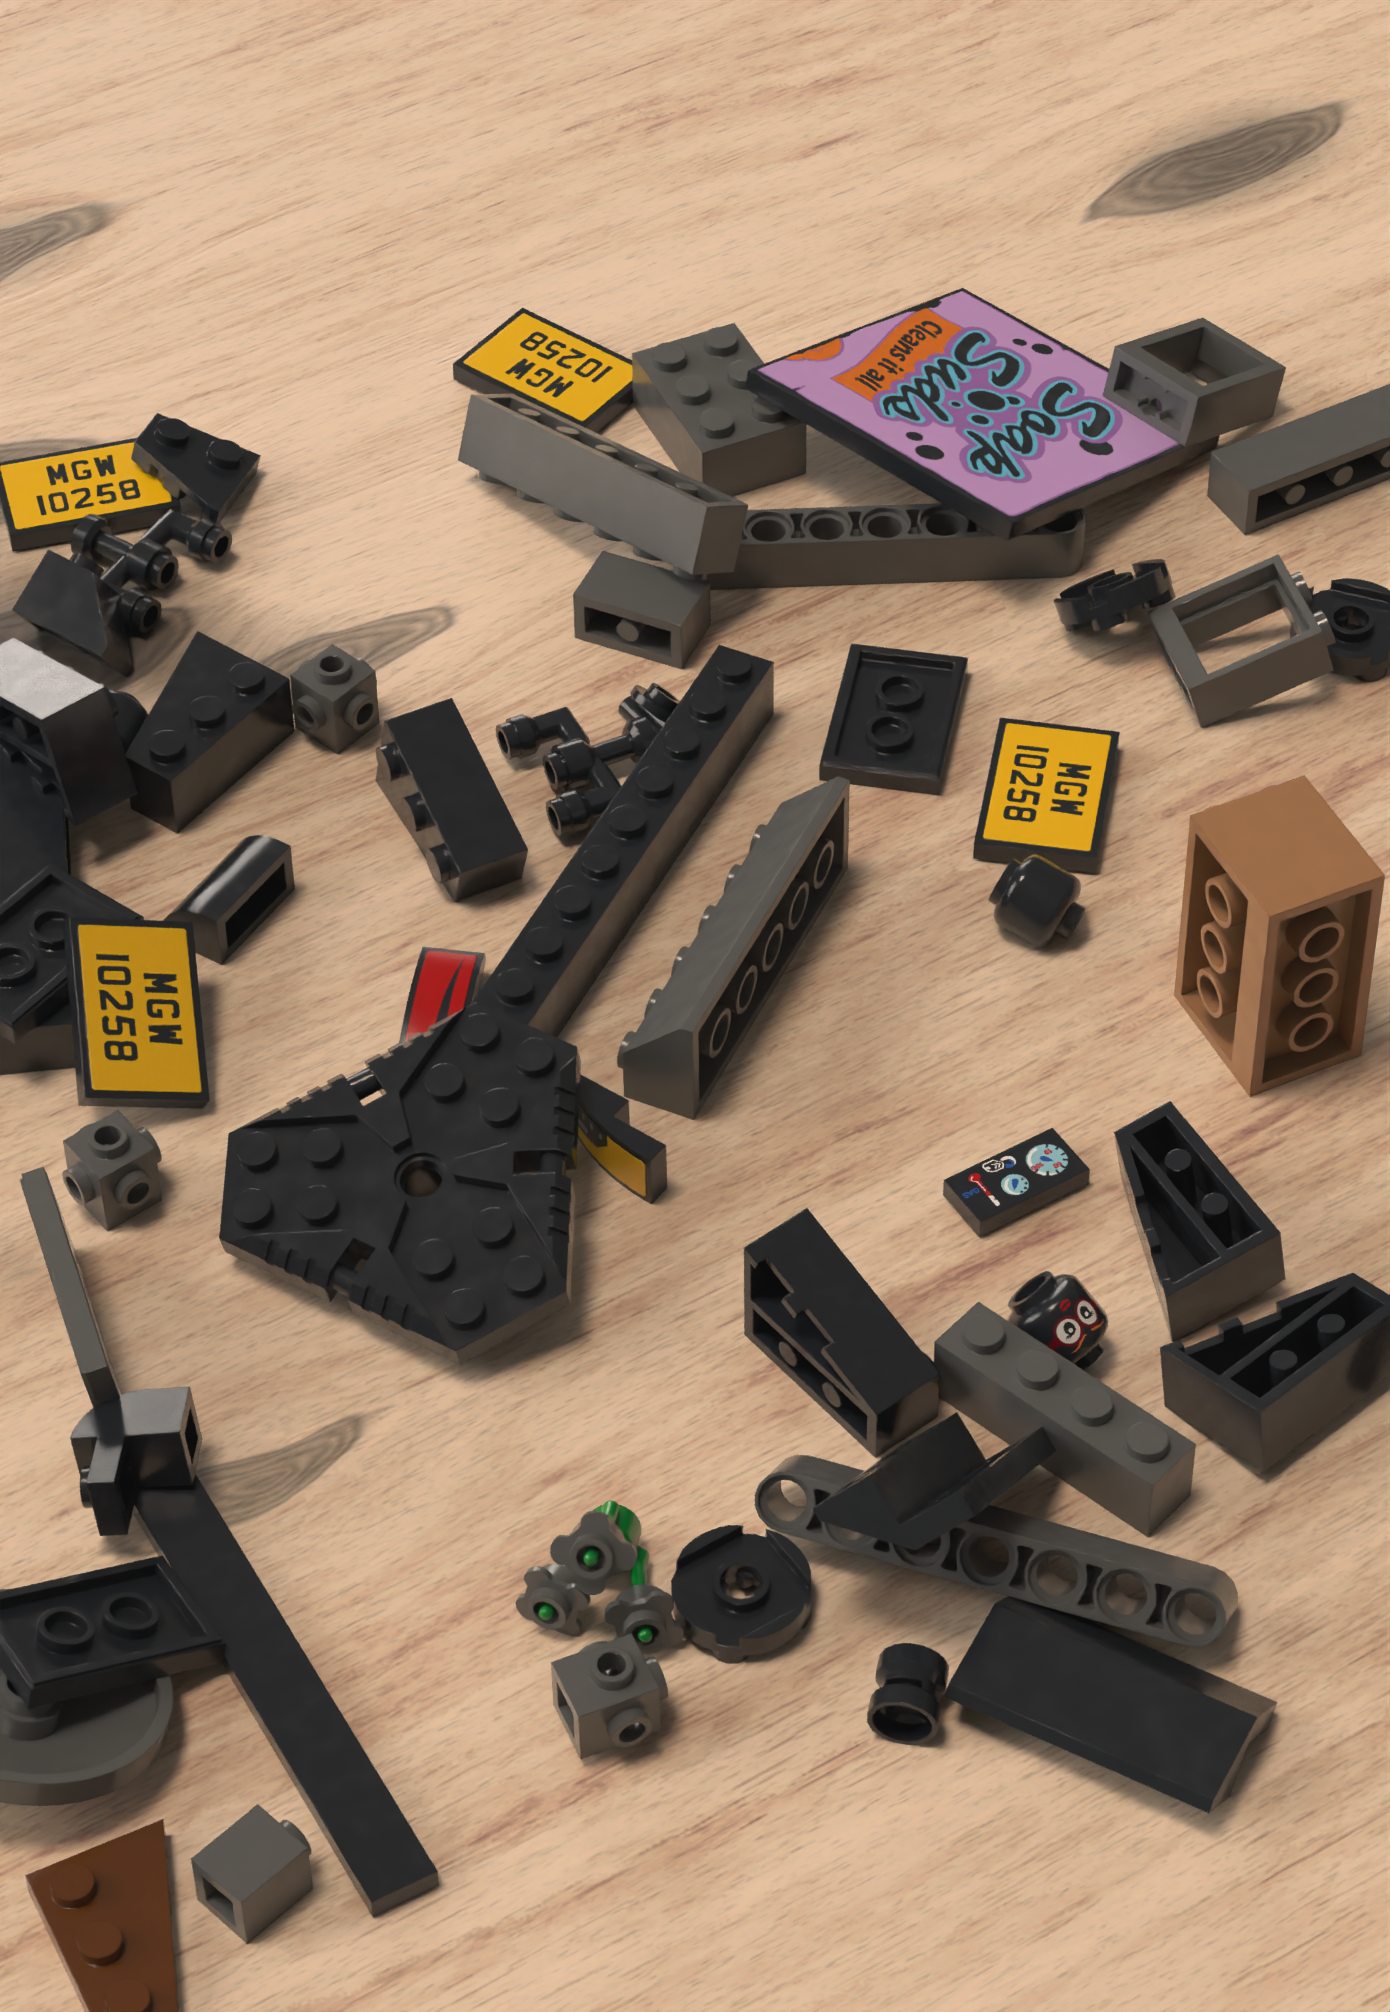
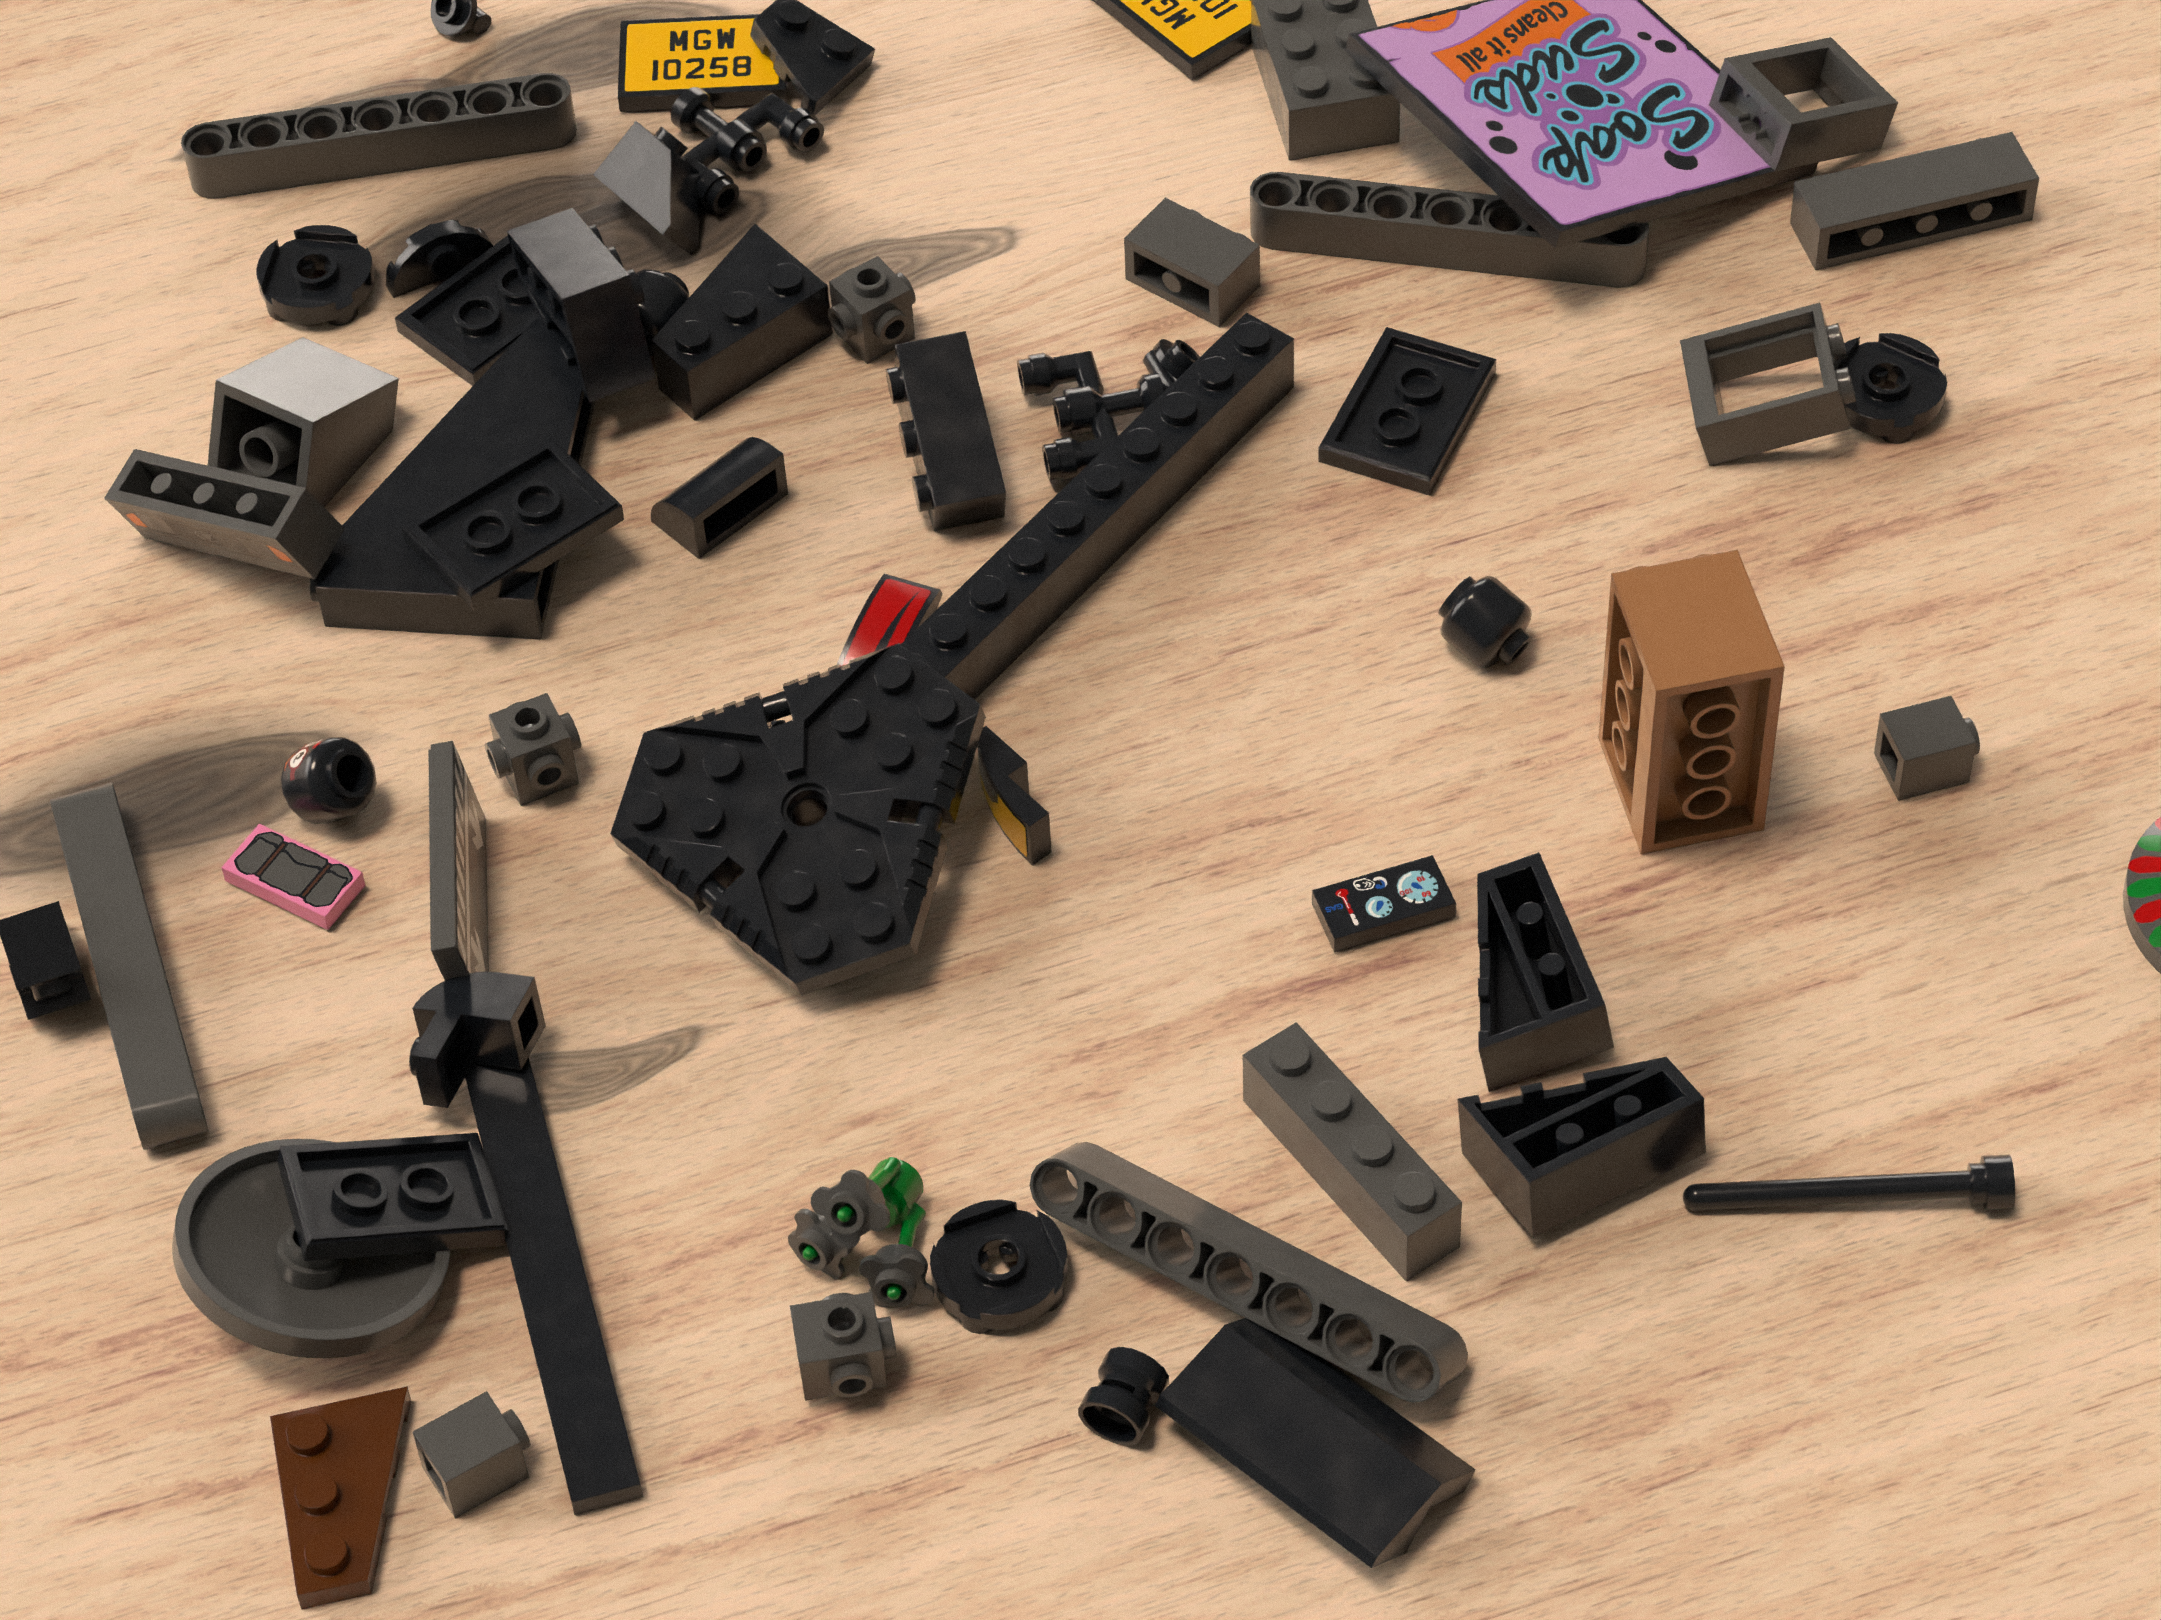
camera: 15 degrees right, 5 degrees up
tile [63,917,210,1109] -> none
dark grey brick [458,393,748,581] -> none
dark grey slope [617,776,850,1120] -> none
black wedge [744,1208,940,1458] -> none
black slope [812,1412,1056,1550] -> none
tile [973,717,1120,874] -> none
black head [1007,1271,1108,1370] -> none
black plate [1054,559,1176,631] -> none

